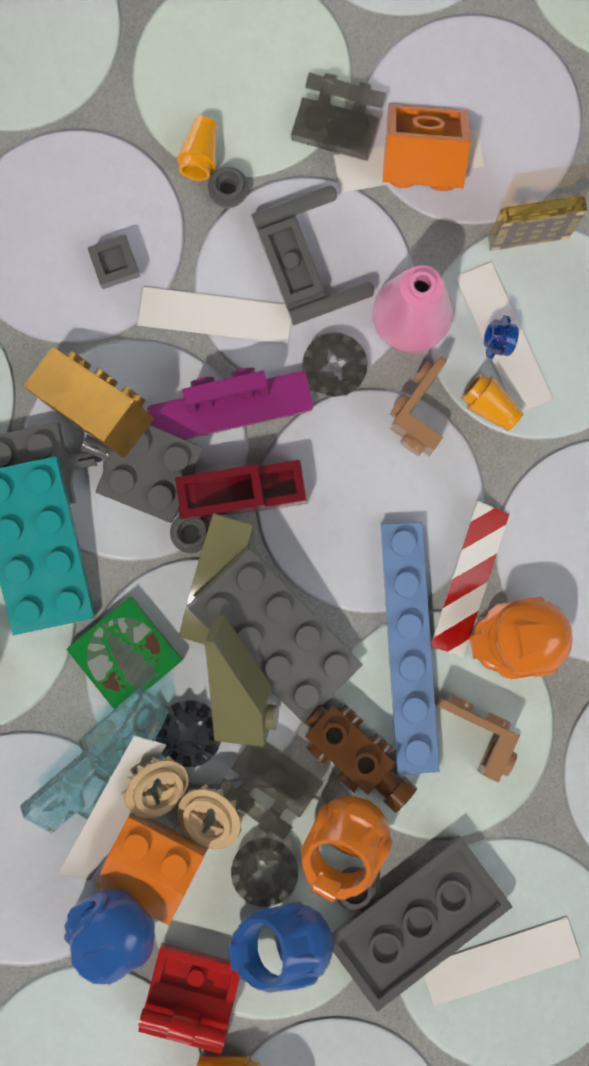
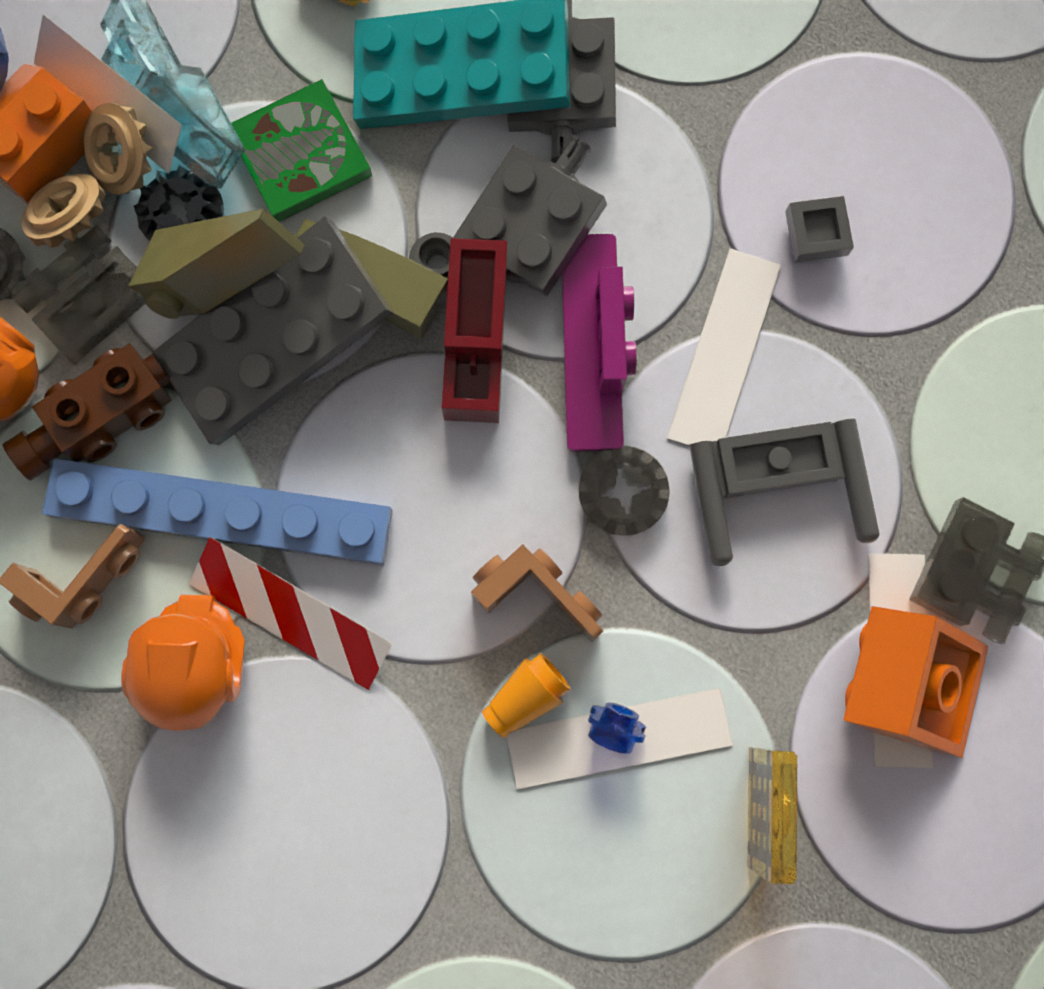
camera: 95 degrees right, 5 degrees down
pearl gold brick [23,347,154,459] -> none
light orange cone [177,116,217,181] -> none
dark grey plate [208,167,248,208] -> none
bright pink cone [373,265,453,353] -> none

